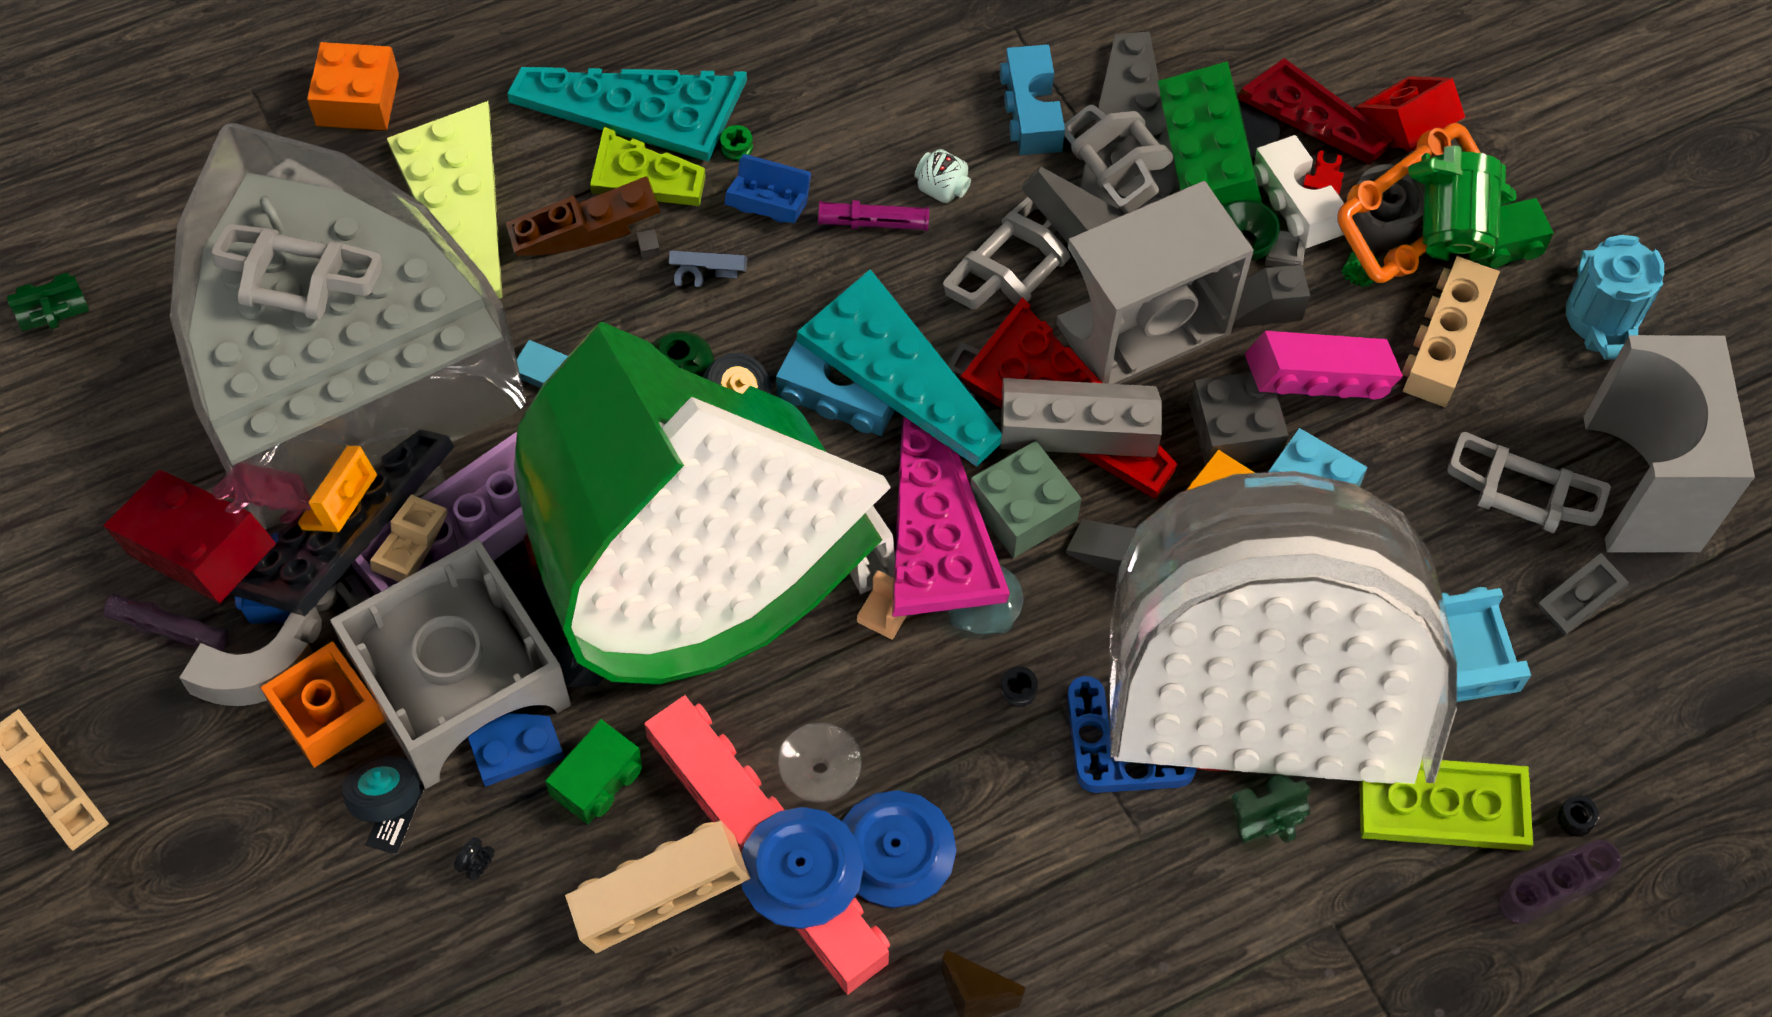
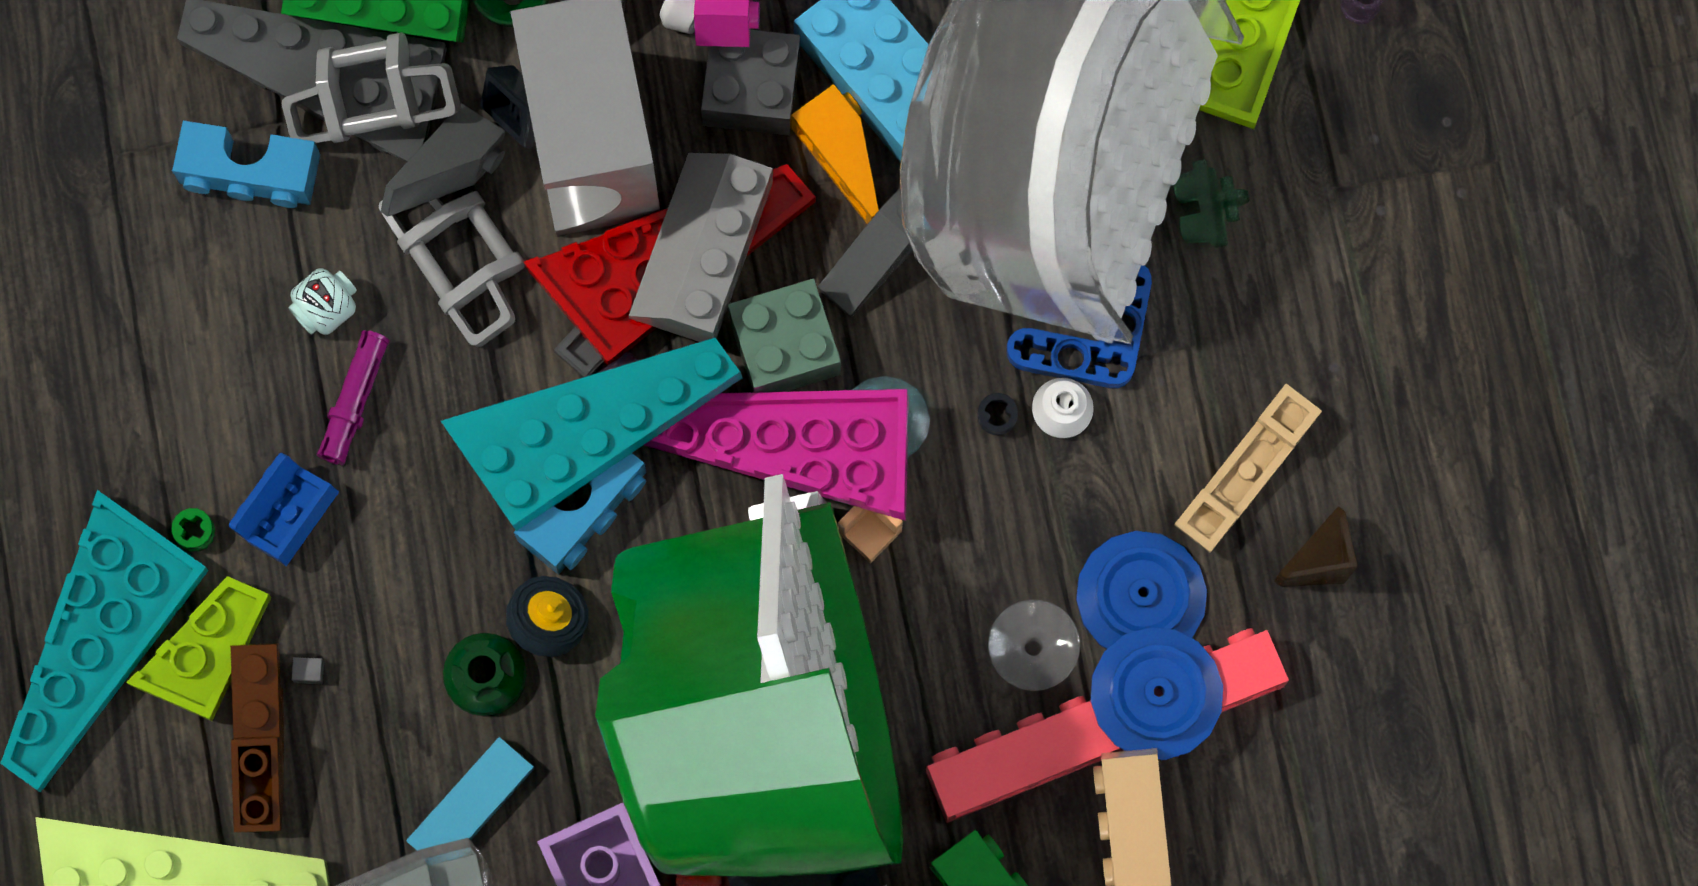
camera: 75 degrees left, 15 degrees up
sand blue plate [669,251,747,288] -> none
none -> white cone [1032,378,1094,438]
none -> tan slope [1174,383,1322,553]

